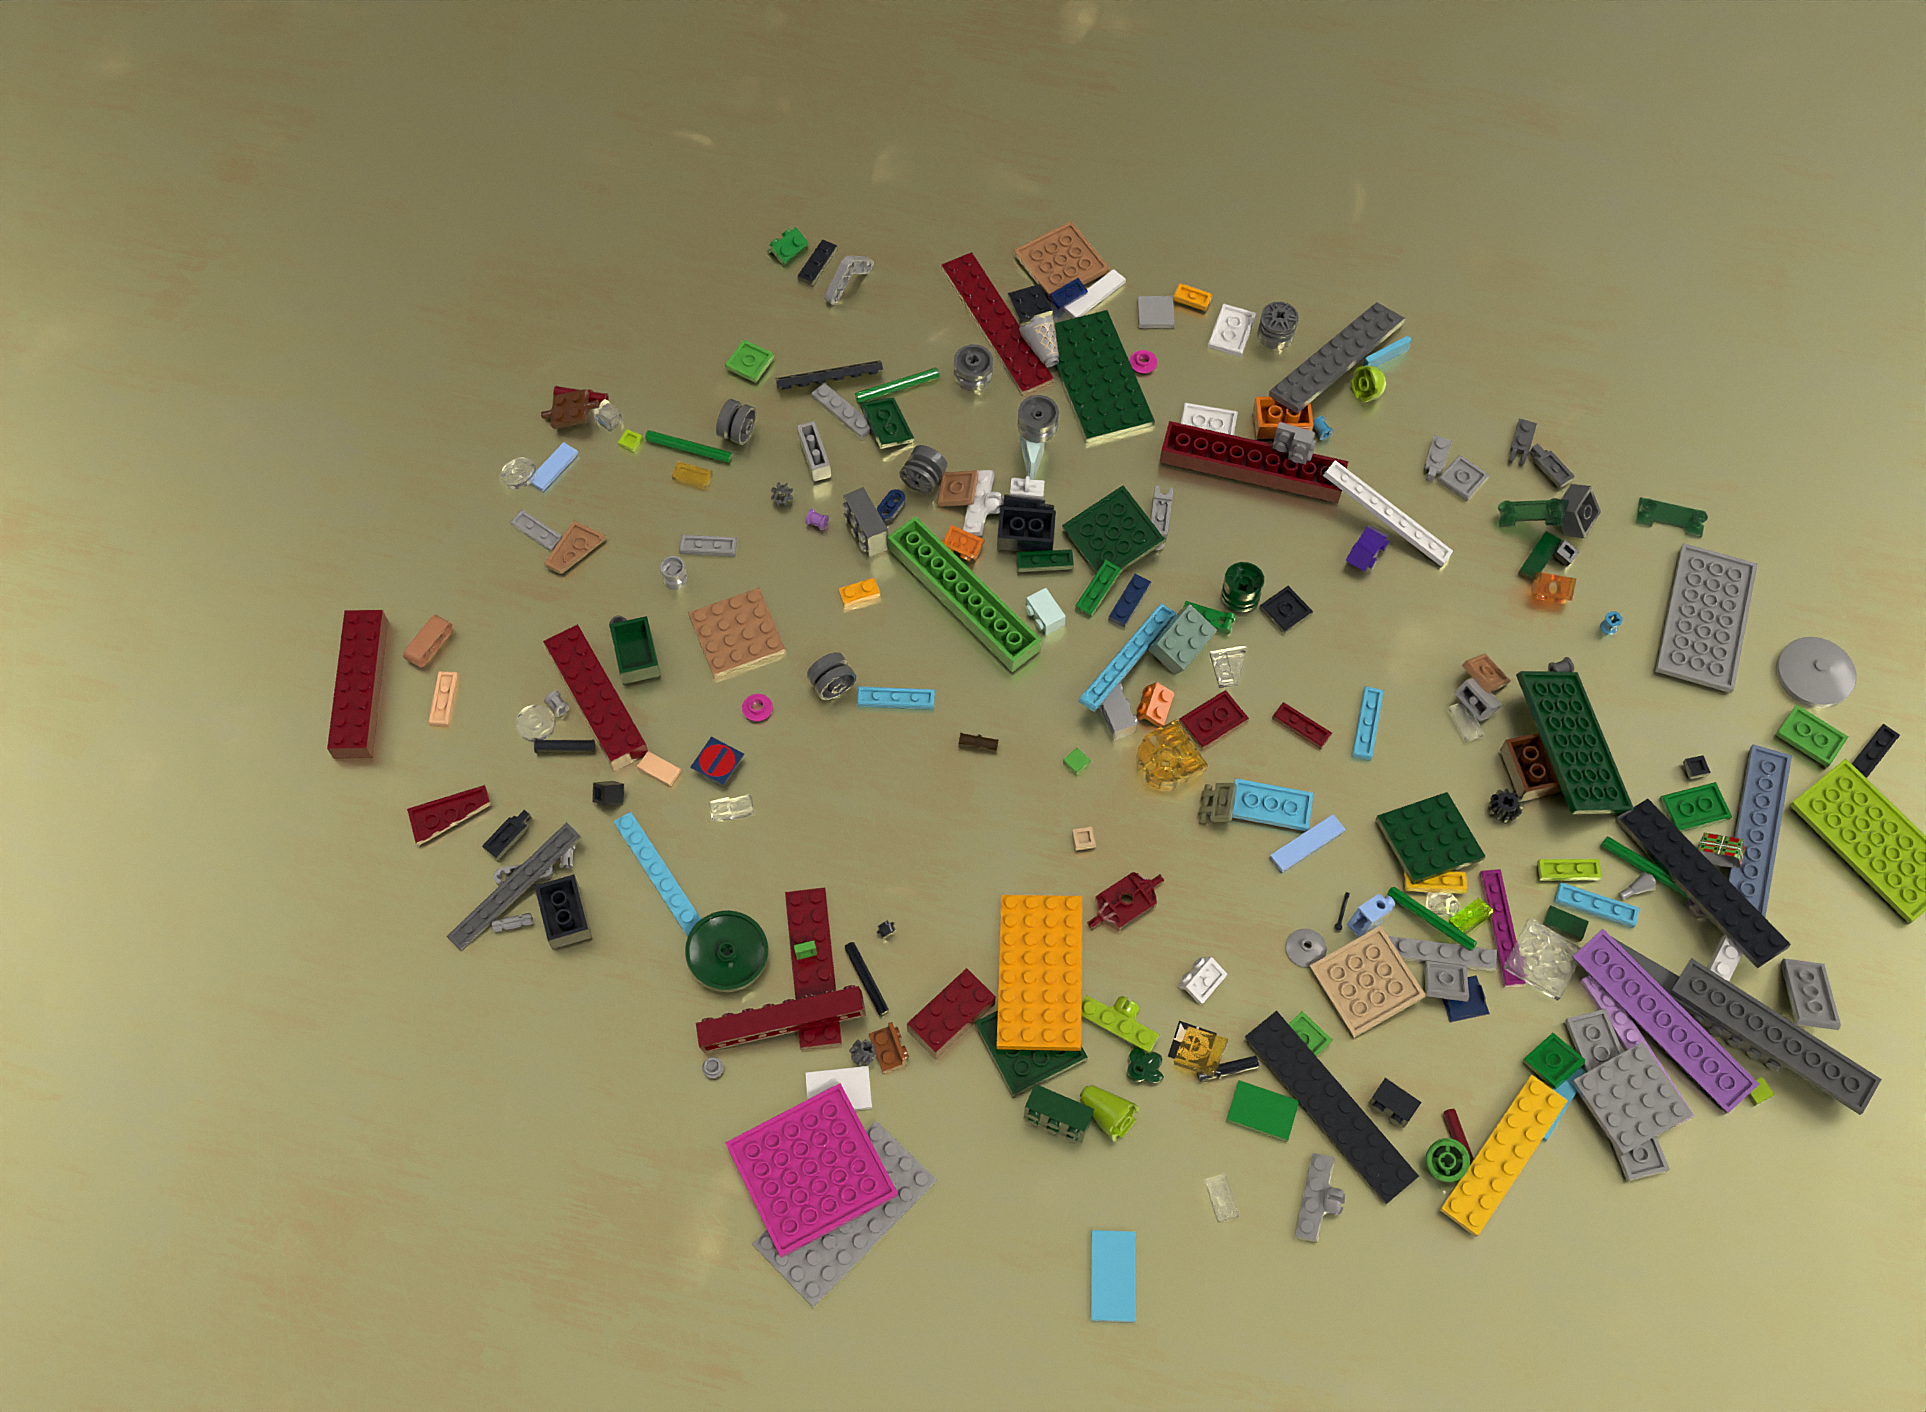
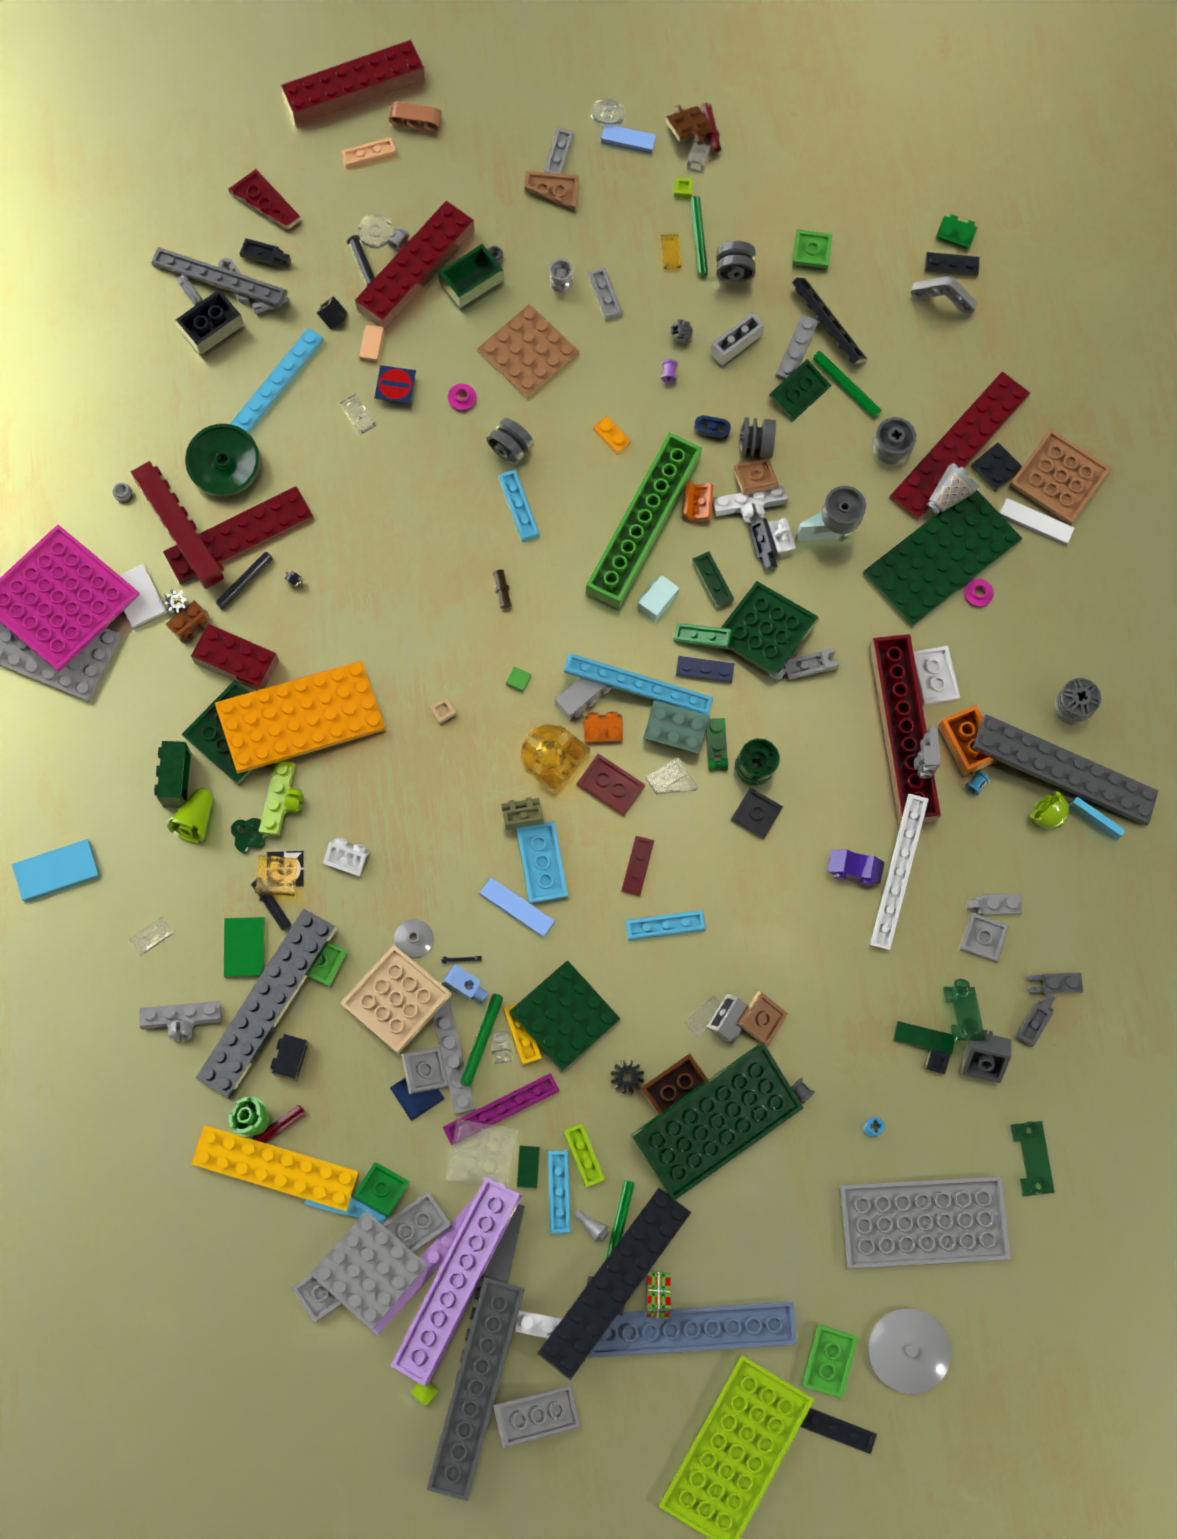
camera: 65 degrees right, 10 degrees up
bright green tile [794,941,817,960] -> none
dark grey brick [842,487,888,557] -> none
black brick [997,506,1056,552] -> none
clear blue plate [1049,278,1088,311] -> none
dark red plate [1087,872,1164,931] -> none
light grey tile [1137,296,1175,328] -> none
light orange plate [1173,283,1212,311] -> none
white tile [1208,304,1257,357] -> none
clear neon green plate [1449,898,1493,934] -> none
clear orange brick [1531,572,1576,604] -> none
green tile [1659,782,1732,832] -> none
black plate [1683,755,1711,779] -> none

